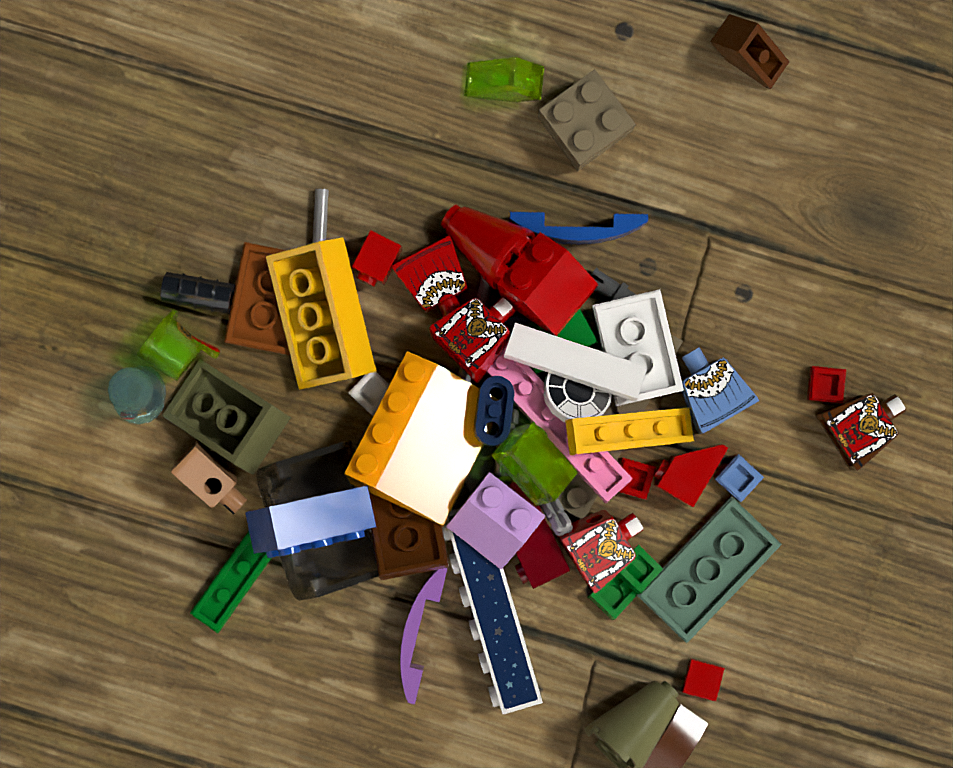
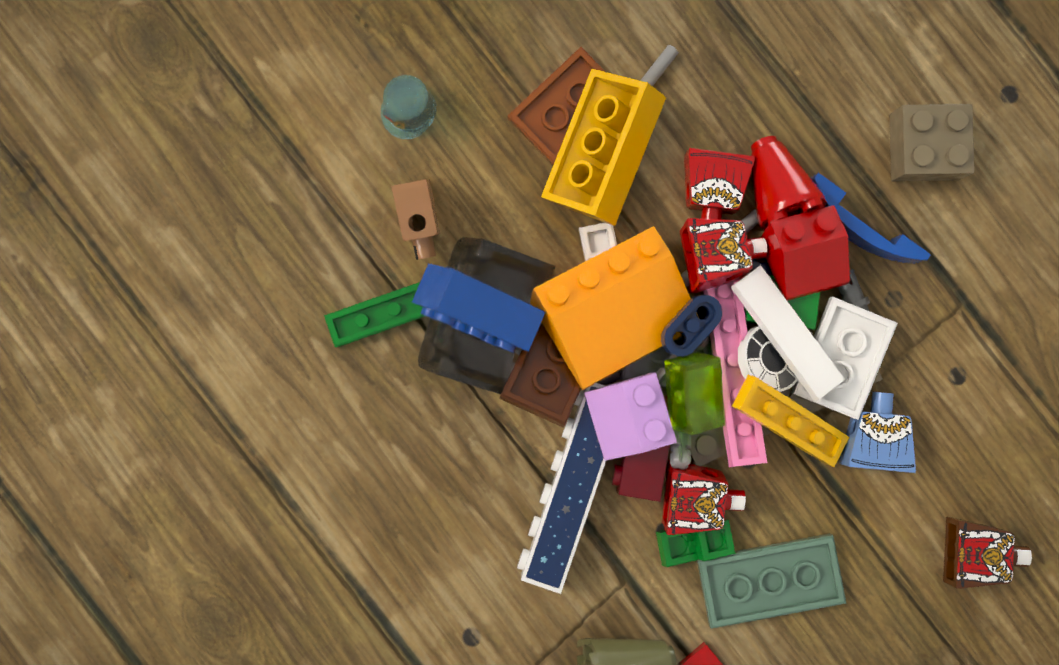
camera: 35 degrees right, 0 degrees up
clear neon green hat [137,309,220,381] -> none
black axle [161,272,235,314] -> none
olive slope [162,359,291,475] -> none
red brick [352,230,403,287] -> none
medium lavender slope [400,568,447,705] -> none
clear neon green slope [464,57,544,102] -> none
red tile [619,457,656,500] -> none
red slope [653,444,728,507] -> none
medium blue tile [714,454,764,502] -> none
red tile [807,366,846,404] -> none

